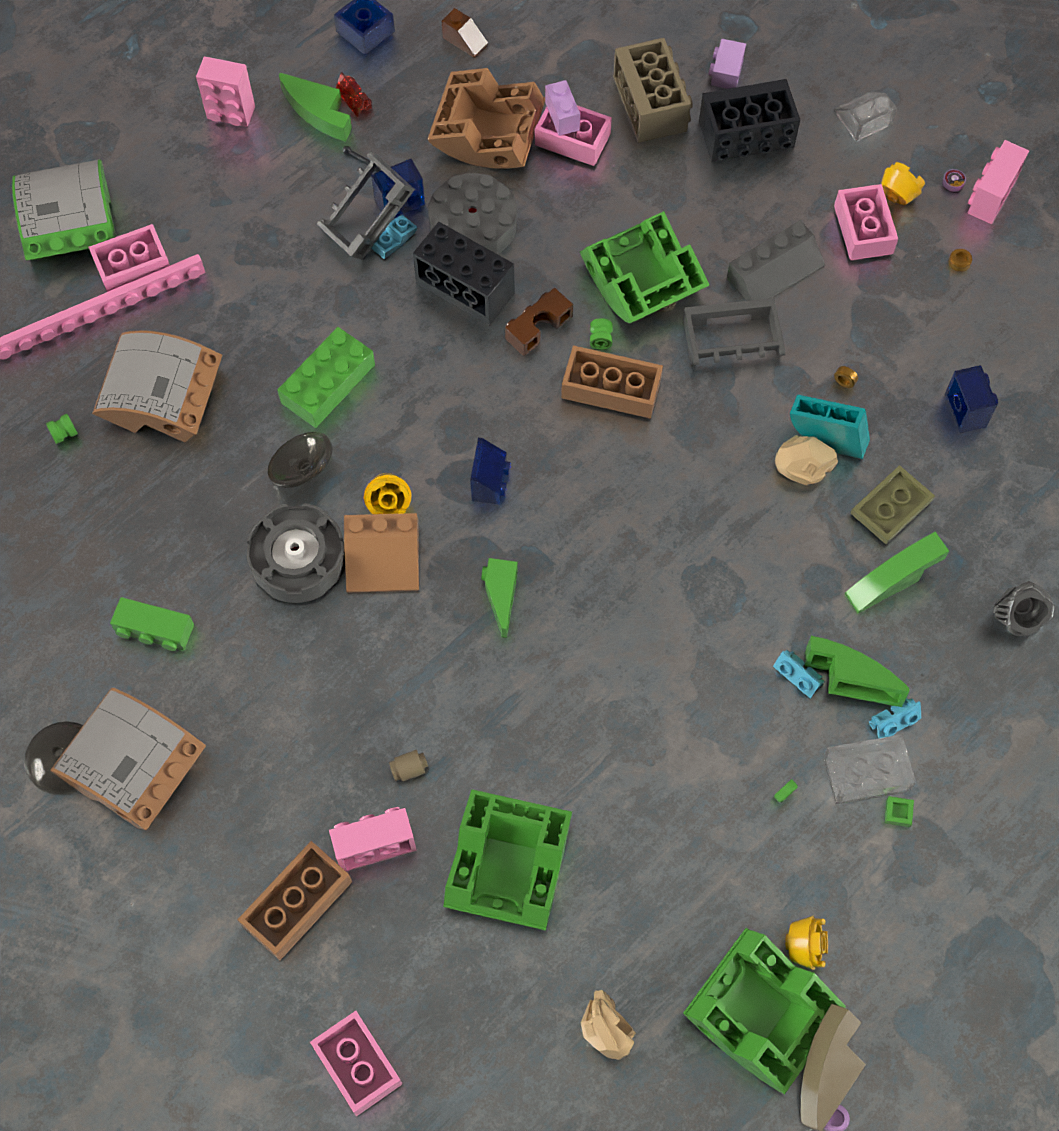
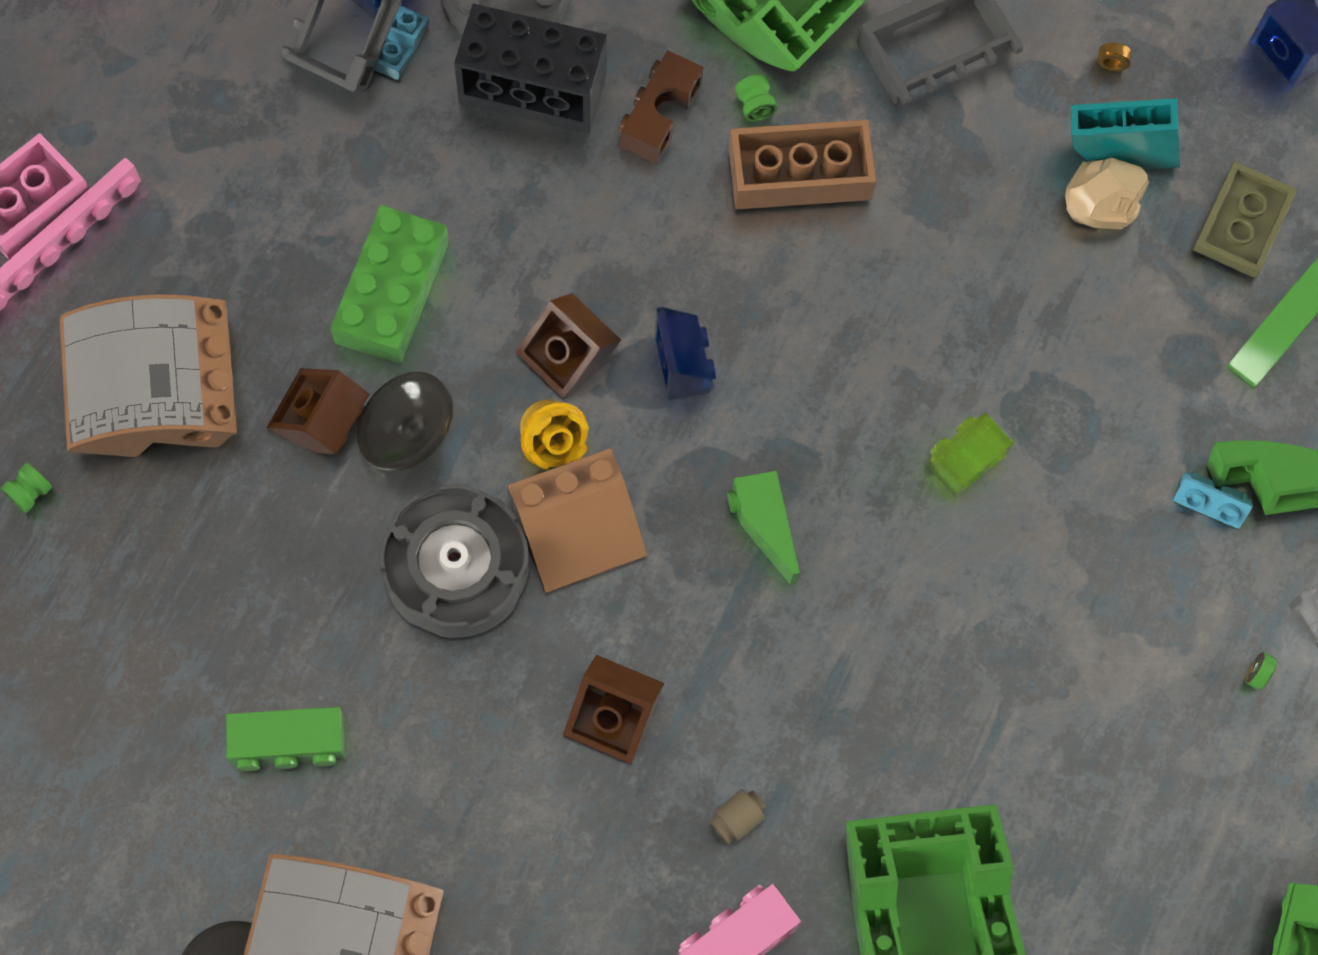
camera: 25 degrees left, 5 degrees up
none -> reddish brown slope [266,368,370,455]
none -> reddish brown slope [515,293,621,399]
none -> reddish brown slope [563,655,665,764]
none -> clear neon green brick [927,412,1014,497]

